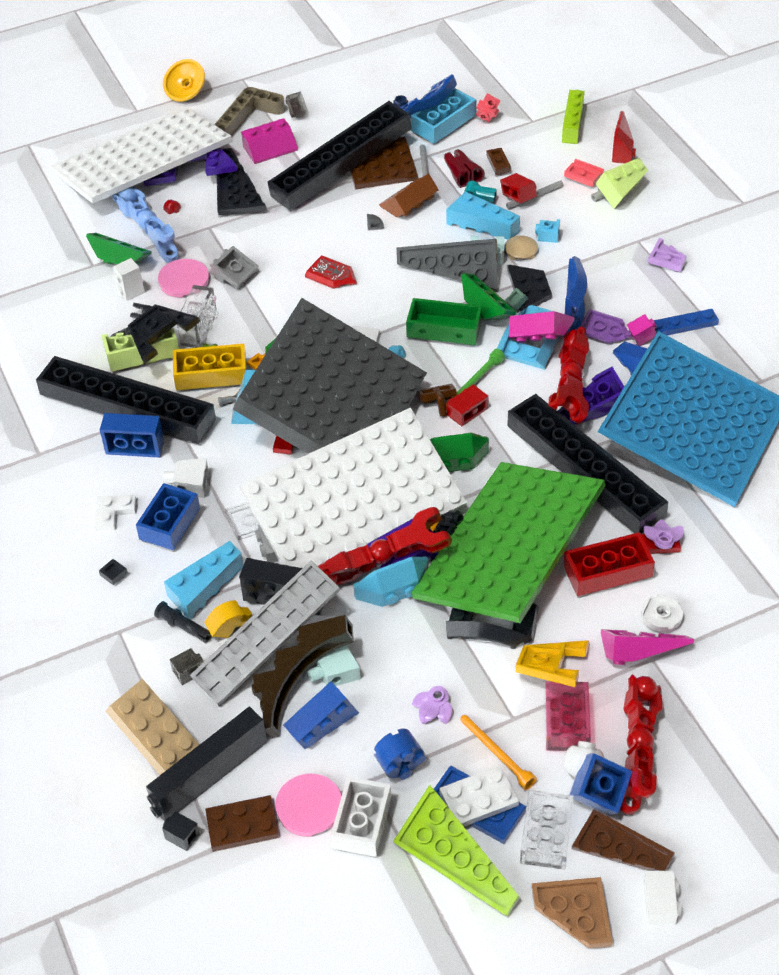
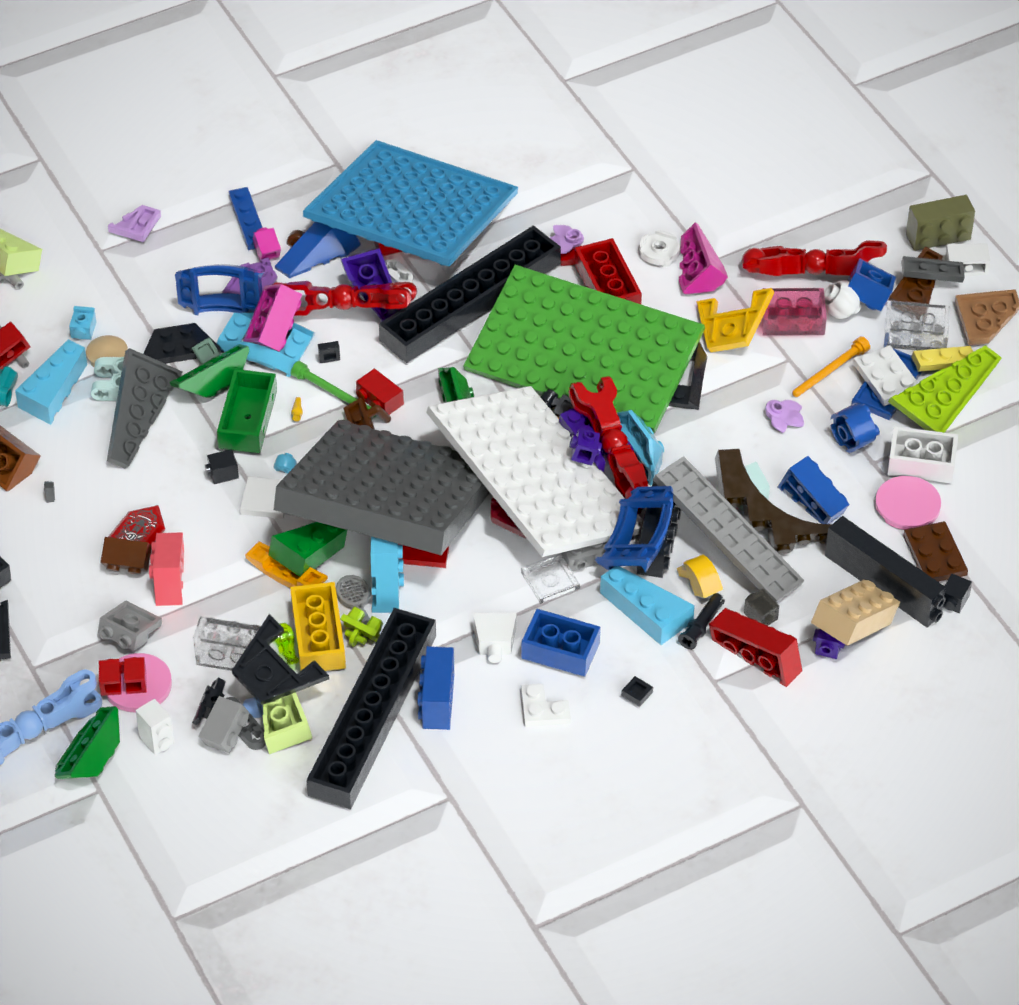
camera: 95 degrees left, 0 degrees up
none -> red piece [99,657,147,696]
none -> reddish brown brick [100,537,152,575]
none -> coral wedge [149,532,184,606]
none -> light grey brick [198,696,250,753]
none -> black brick [205,449,239,485]
none -> yellow piece [291,397,303,421]
none -> black tile [318,341,340,363]
none -> lime hips [340,606,383,647]
none -> dark purple brick [569,428,602,466]
none -> blue wedge [595,486,673,572]
none -> red wedge [709,608,802,687]
none -> dark grey plate [901,256,965,283]
none -> olive brick [906,194,975,251]
none -> light yellow plate [911,346,973,372]

